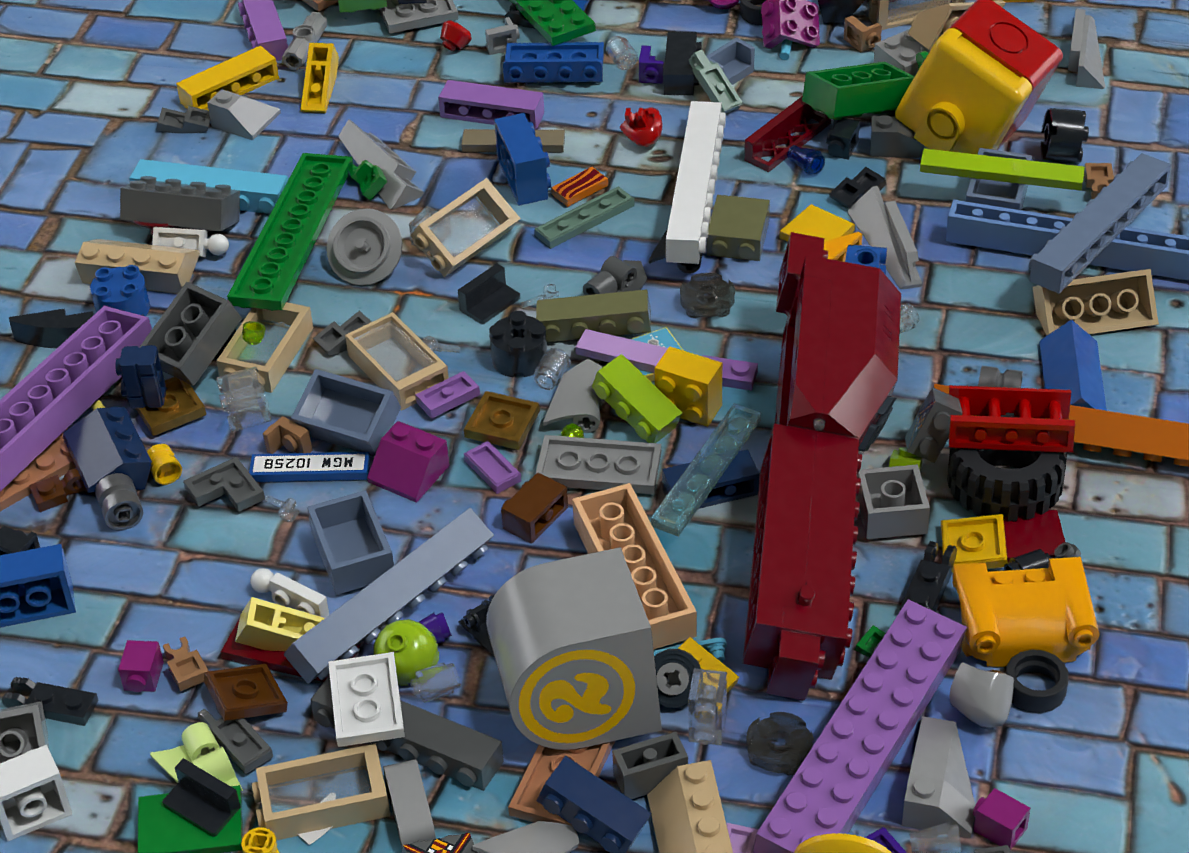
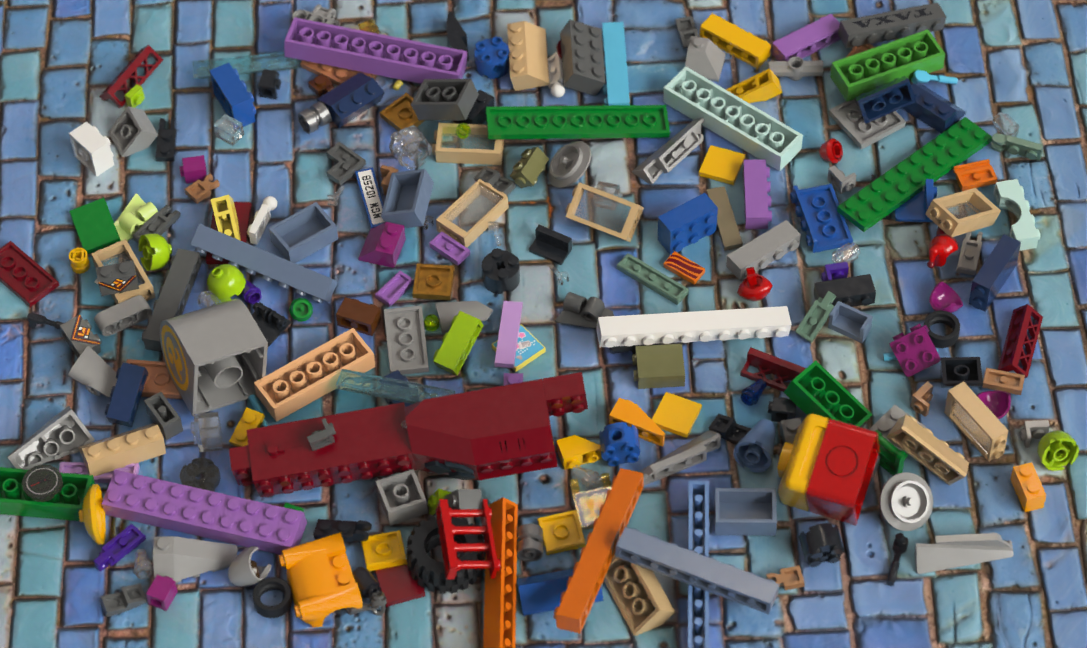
camera: 75 degrees right, 10 degrees up
dark blue brick [115,345,167,408] -> none
yellow wheel [147,444,182,485] -> none
black panel [162,758,241,837] -> none
reddish brown tile [204,664,288,721] -> none
white plate [328,652,405,747] -> none
green slope [349,160,387,200] -> none
clear brick [534,348,571,390] -> none
olive brick [536,289,651,342] -> none
yellow brick [654,346,723,427] -> none
wheel [654,649,703,708] -> none
clear smoke plate [680,273,735,318] -> none
lime tile [920,148,1085,191] -> none
none -> dark grey brick [96,261,139,296]
none -> lime cylinder [138,233,172,271]
none -> clear brick [214,114,244,146]
none -> green hat [289,298,313,321]
none -> dark grey bracket [307,418,336,451]
none -> olive brick [510,146,549,189]
none -> yellow tile [537,510,586,555]
none -> orange brick [553,468,644,633]
none -> clear yellow flag [570,473,612,530]
none -> light aqua brick [663,67,803,171]
none -> yellow tile [699,145,745,185]
none -> light grey brick [726,220,801,281]
none -> medium blue cone [733,419,776,472]
none -> black piece [886,533,909,586]

